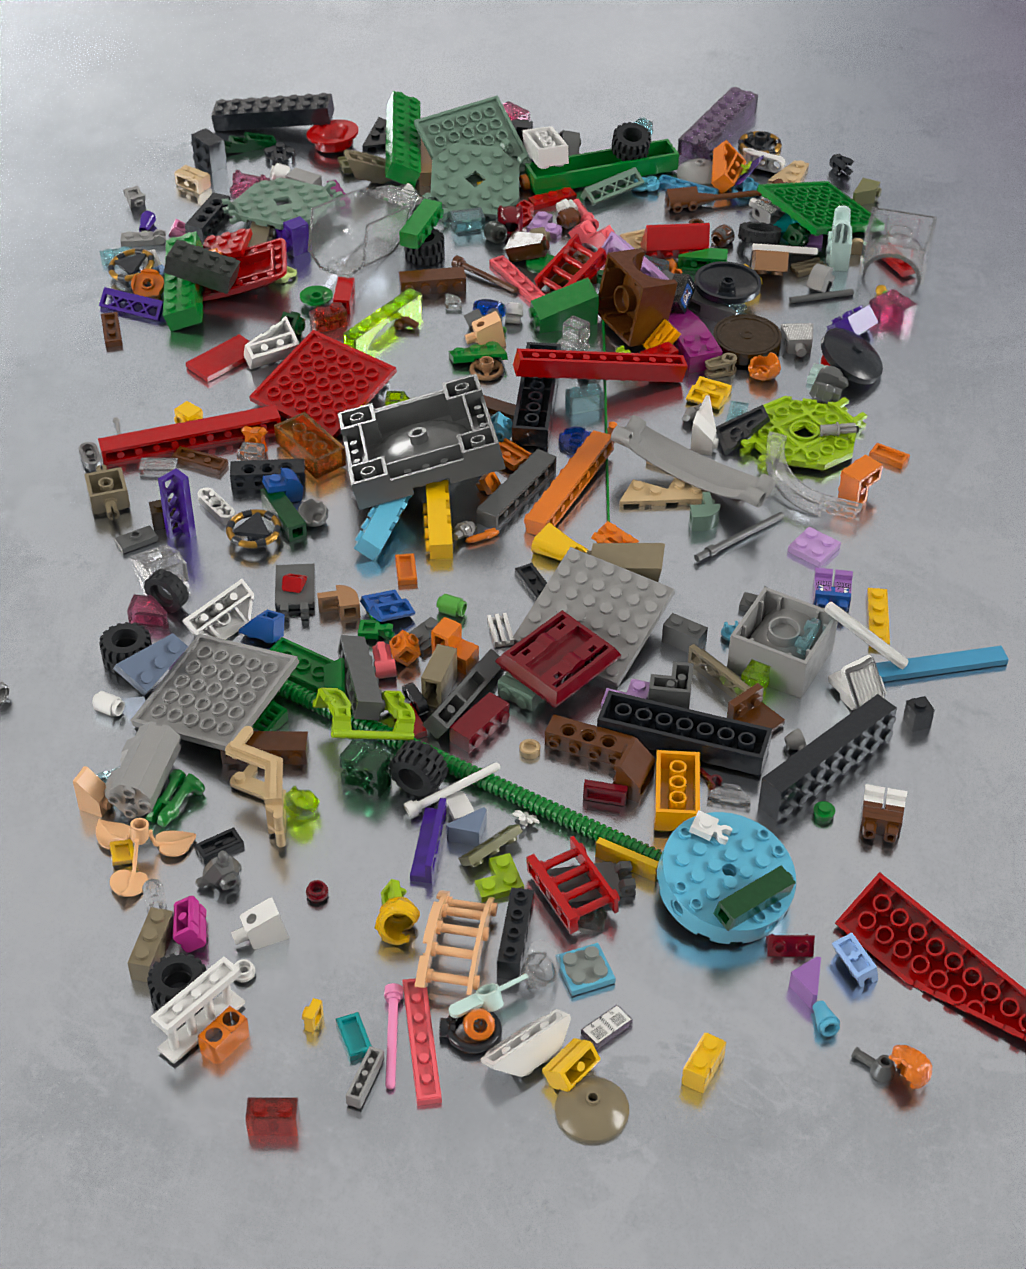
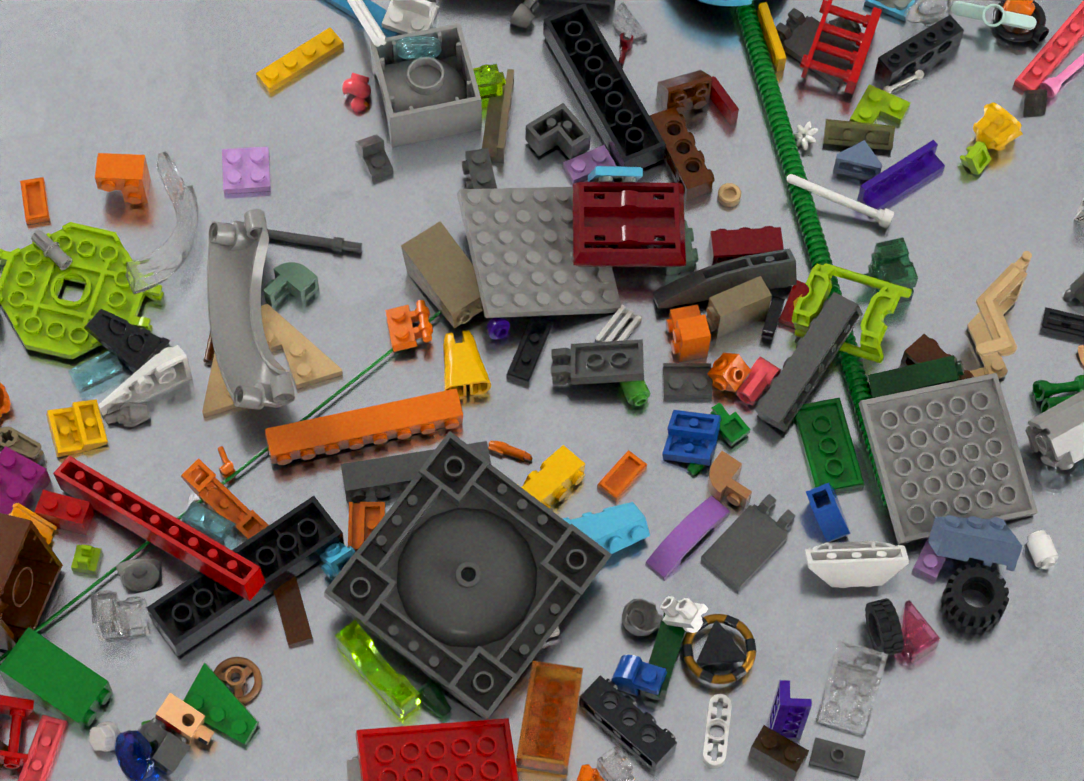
camera: 135 degrees left, 20 degrees up
red slope [282,573,307,593] -> none
clear neon green hair [283,786,320,820] -> none
dark red plate [306,880,329,902] -> none
green slope [324,658,345,693] -> none
black tyre [388,740,448,798] -> none
light nougat fence [415,890,498,995] -> none
white slope [445,791,474,821] -> none
light grey piece [452,521,477,541] -> none
clear blue tile [558,426,592,454] -> none
light orange brick [654,750,700,831] -> none
medium azure plate [721,621,739,641] -> none
reddish brown bracket [727,683,785,732] -> none
hips [813,567,853,613] -> none
none -> orange slope [181,458,269,540]
none -> dark grey tile [551,339,644,385]
none -> medium azure piece [588,166,643,182]
none -> medium lavender slope [645,496,730,579]
none -> white hips [660,596,708,633]
none -> dark green brick [868,355,964,398]
none -> white hinge [883,70,924,93]
none -> clear smoke slope [1020,89,1047,117]

